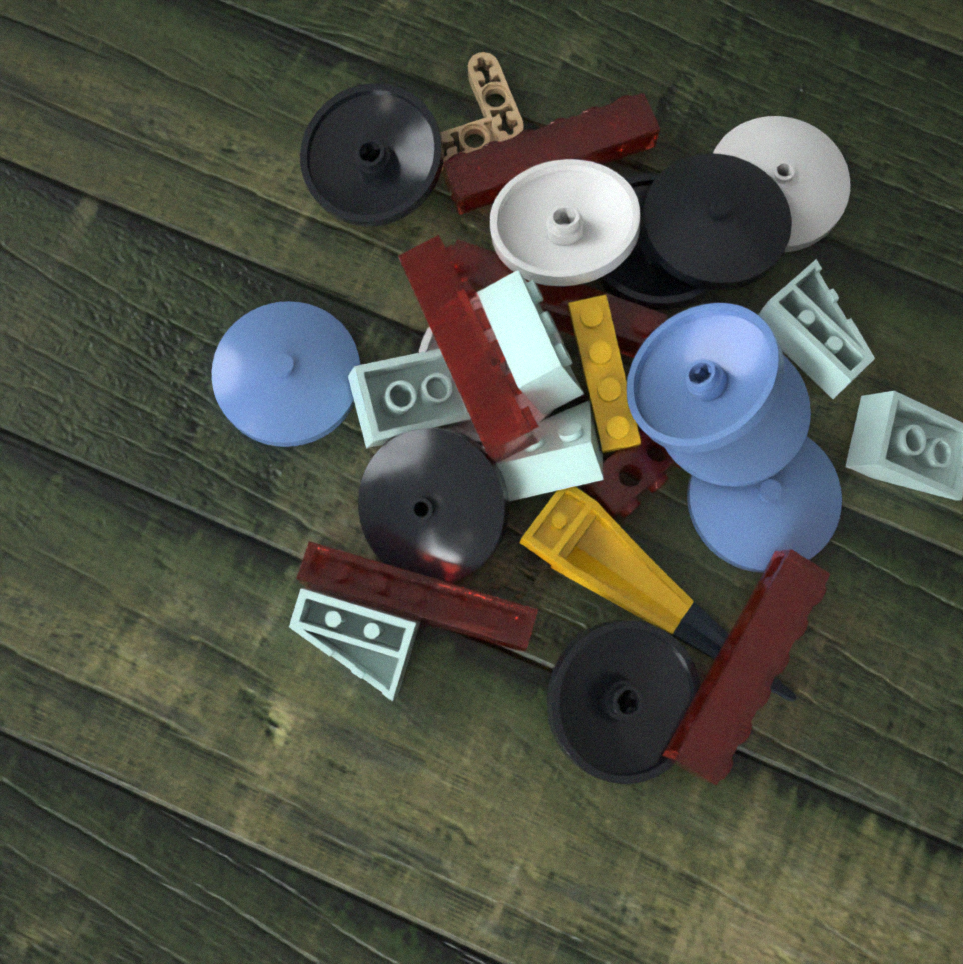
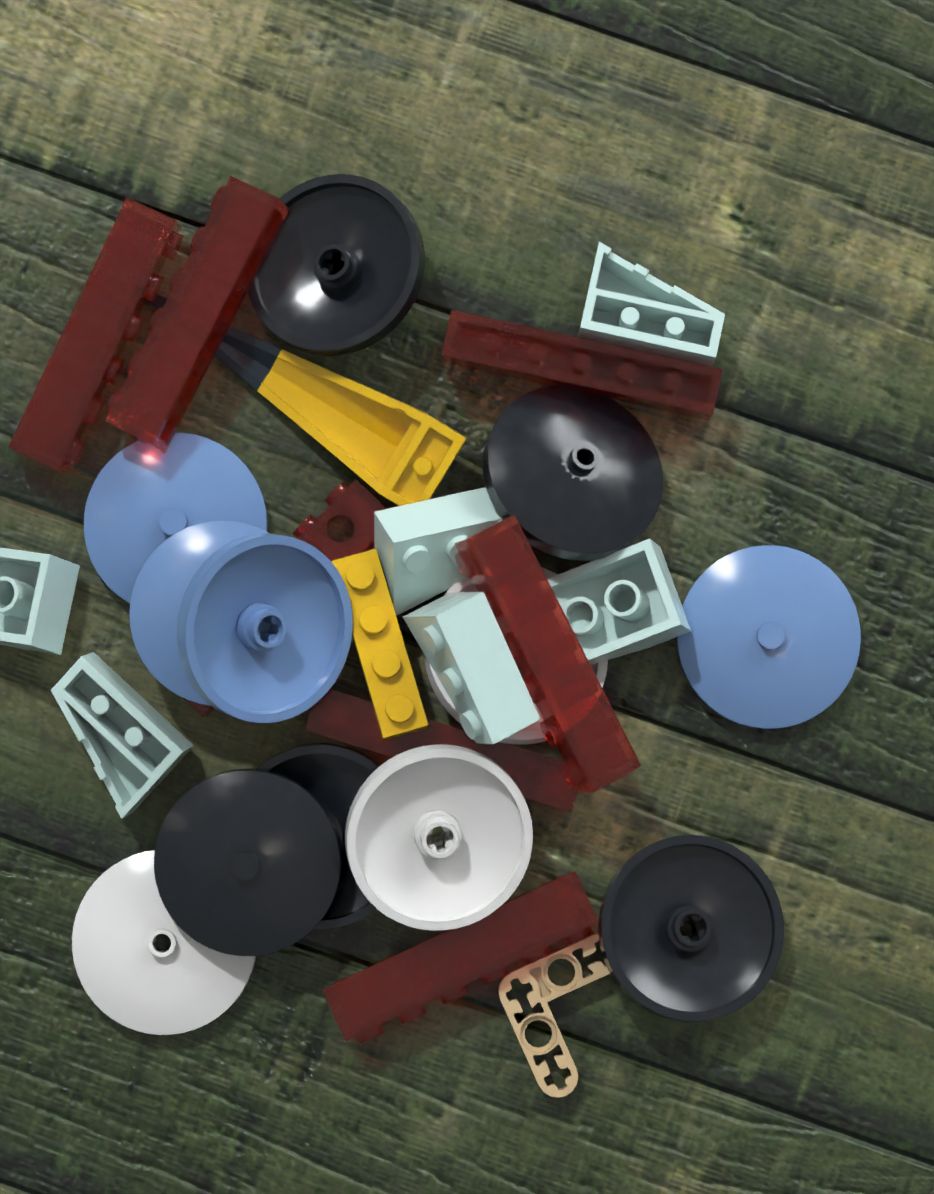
camera: 175 degrees right, 10 degrees up
none -> clear red brick [8,197,184,473]

